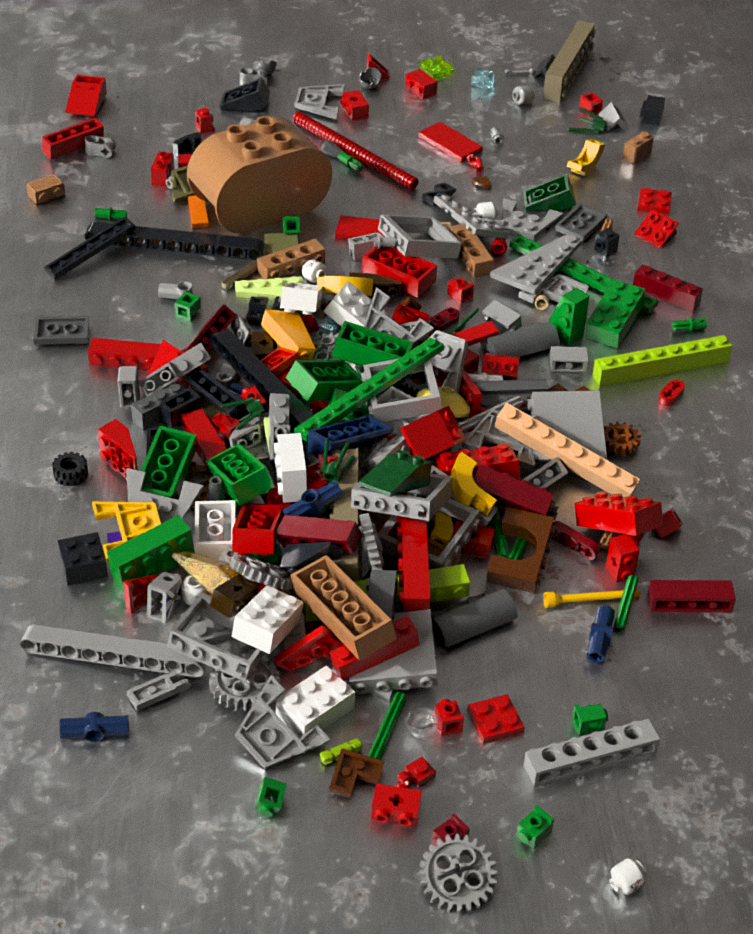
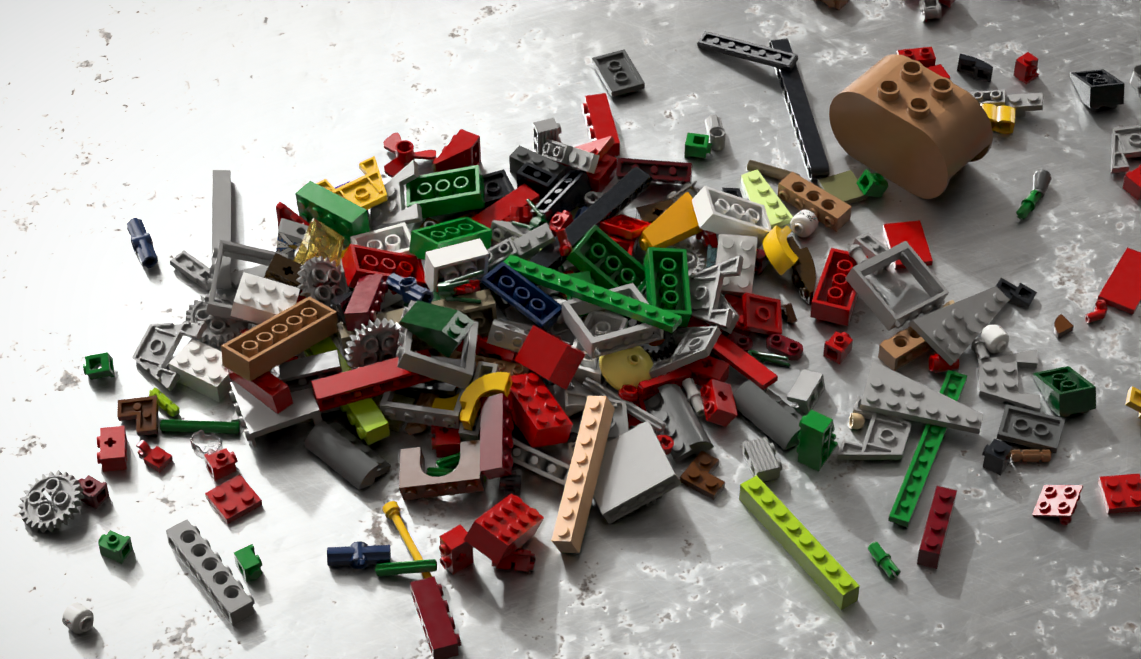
camera: 75 degrees right, 5 degrees up
black tyre [52,452,88,486] -> none
black brick [58,532,108,586] -> none
green axle [94,207,128,221] -> none
red piece [293,111,419,191] -> none
dark red beam [551,521,601,560] -> none
green brick [585,279,646,349] -> none
dark orange gear [604,421,641,455] -> none
red panel [655,507,683,538] -> none
red beam [658,380,685,406] -> none
none -> red piece [383,132,436,178]
none -> red arm [556,228,573,256]
none -> red plate [618,384,638,402]

